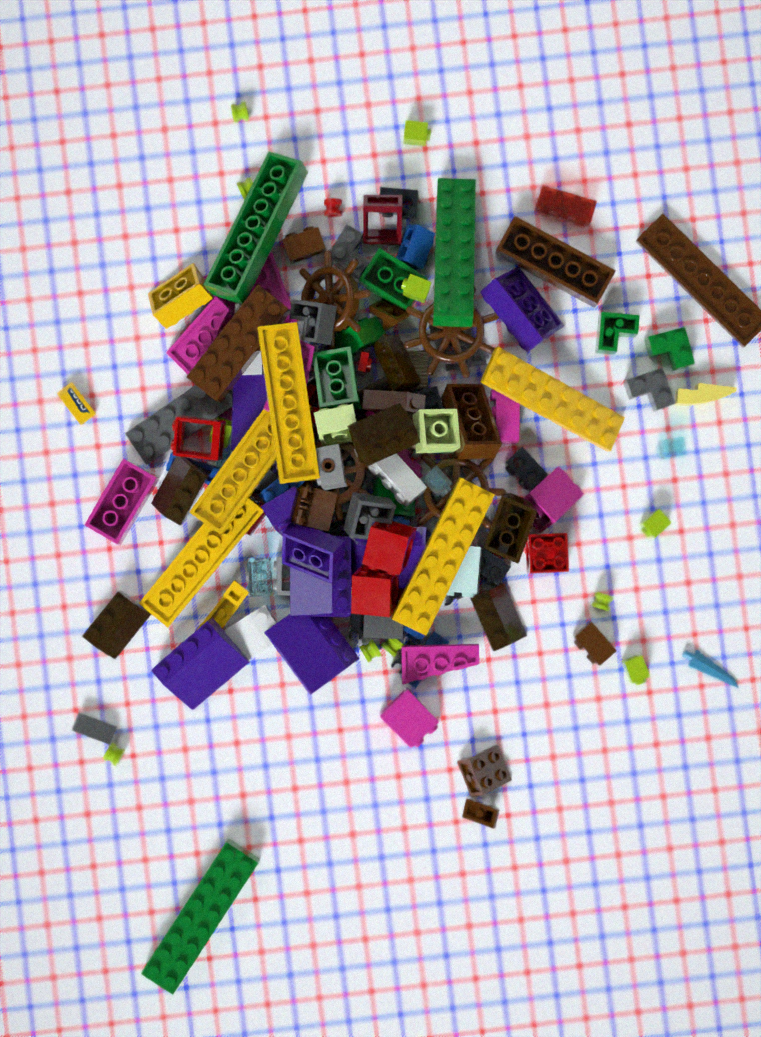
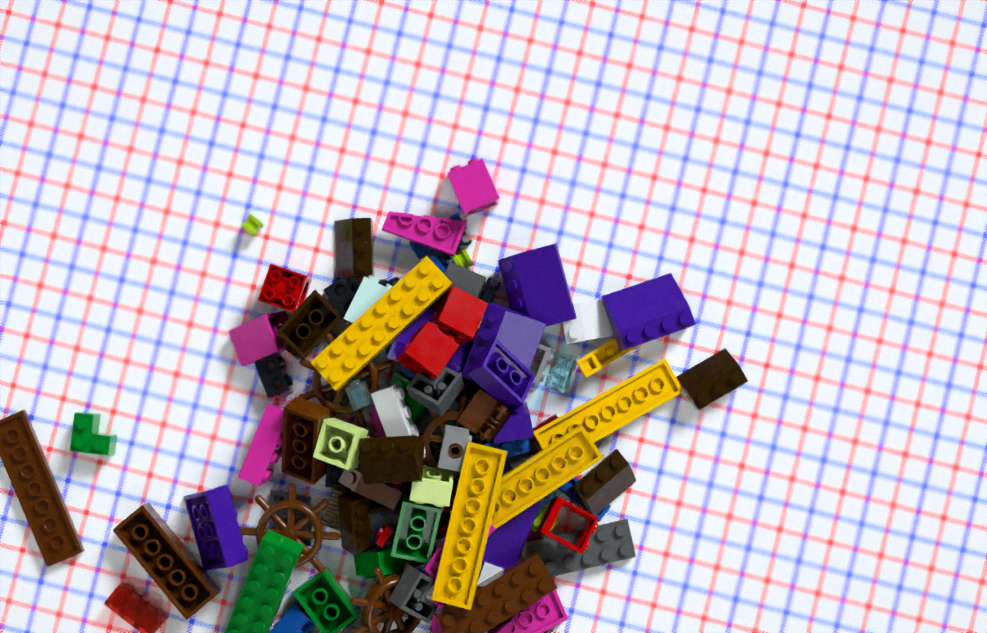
camera: 160 degrees left, 0 degrees up
yellow slope [57,382,96,425] -> none
dark grey slope [71,712,117,745] -> none
dark pink brick [84,458,160,545] -> none
lime wheel [102,742,126,767] -> none
green brick [141,838,260,995] -> none
lime wheel [359,639,382,663] -> none
reddish brown slope [369,299,410,331] -> none
lime brick [401,274,432,304] -> none
reddish brown bracket [457,745,512,797] -> none
reddish brown slope [462,798,500,829] -> none
yellow plate [480,347,625,452] -> none
reddish brown brick [572,621,617,666] -> none
green brick [595,312,640,355] -> none
lime brick [621,654,651,685] -> none
dark grey brick [623,367,675,412] -> none
lime brick [639,509,672,539] -> none
clear light blue brick [656,436,687,461] -> none
light yellow slope [674,383,737,406] -> none
dark azure bar [682,650,740,689] -> none

